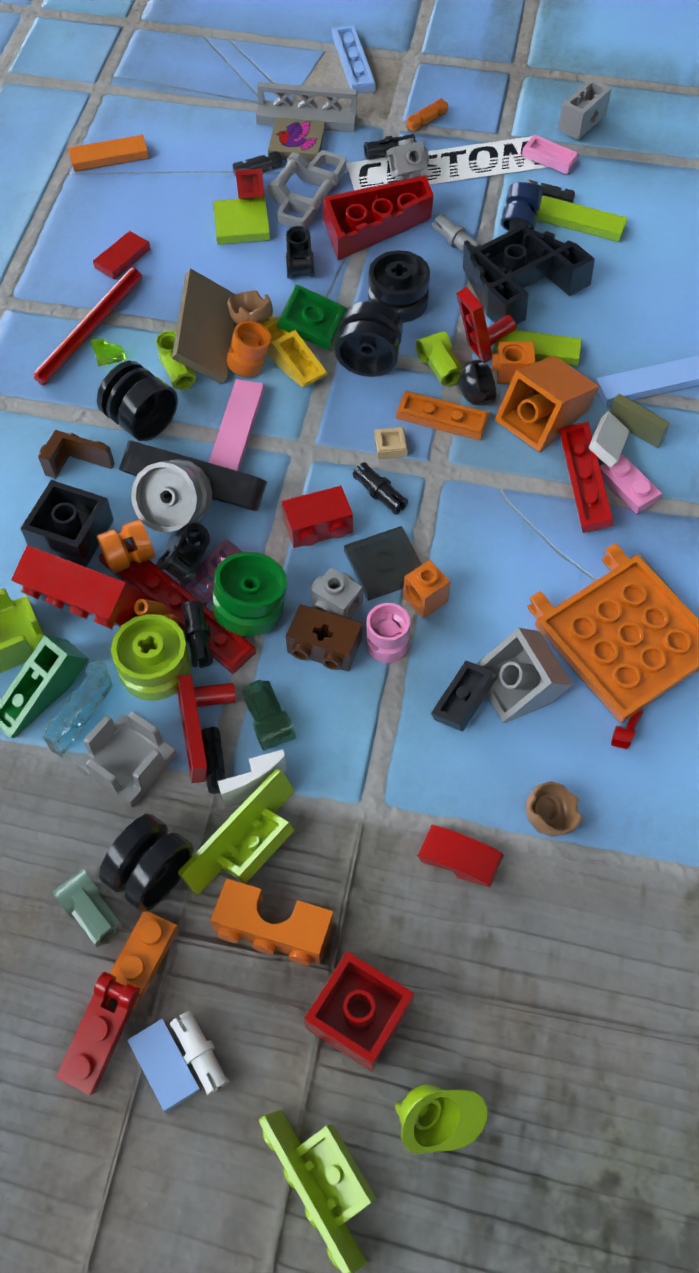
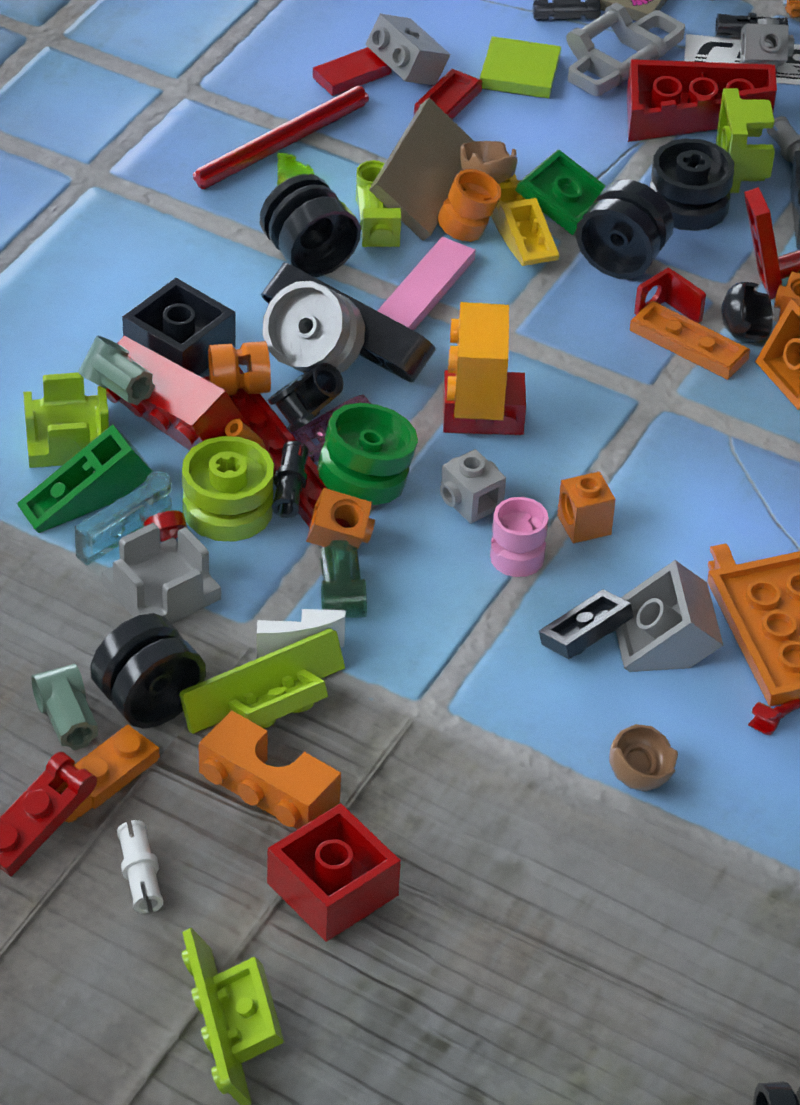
camera: 15 degrees right, 15 degrees down
reddish brown bracket [38,430,115,479] -> none
light blue tile [127,1019,201,1113] -> none
red piece [177,674,236,784] -> none
black axle [201,727,226,794] -> none
red brick [235,168,265,199] -> none
black piece [286,226,314,278] -> none
reddish brown brick [286,604,362,672] -> none
clear smoke tile [344,526,422,601] -> none
black pin [353,462,408,515] -> none
tan tile [374,427,408,459] -> none
lime piece [395,1084,487,1154] -> none
lime piece [416,331,462,387] -> none
red slope [417,824,504,888] -> none
none -> sand green piece [78,335,155,405]
none -> red tile [143,510,188,542]
none -> orange brick [306,488,375,556]
none -> lime plate [361,208,401,247]
none -> light grey brick [365,14,451,85]
none -> red tile [414,69,482,120]
none -> light orange brick [447,302,509,420]
none -> red bracket [634,267,706,323]
none -> lime panel [716,88,775,193]

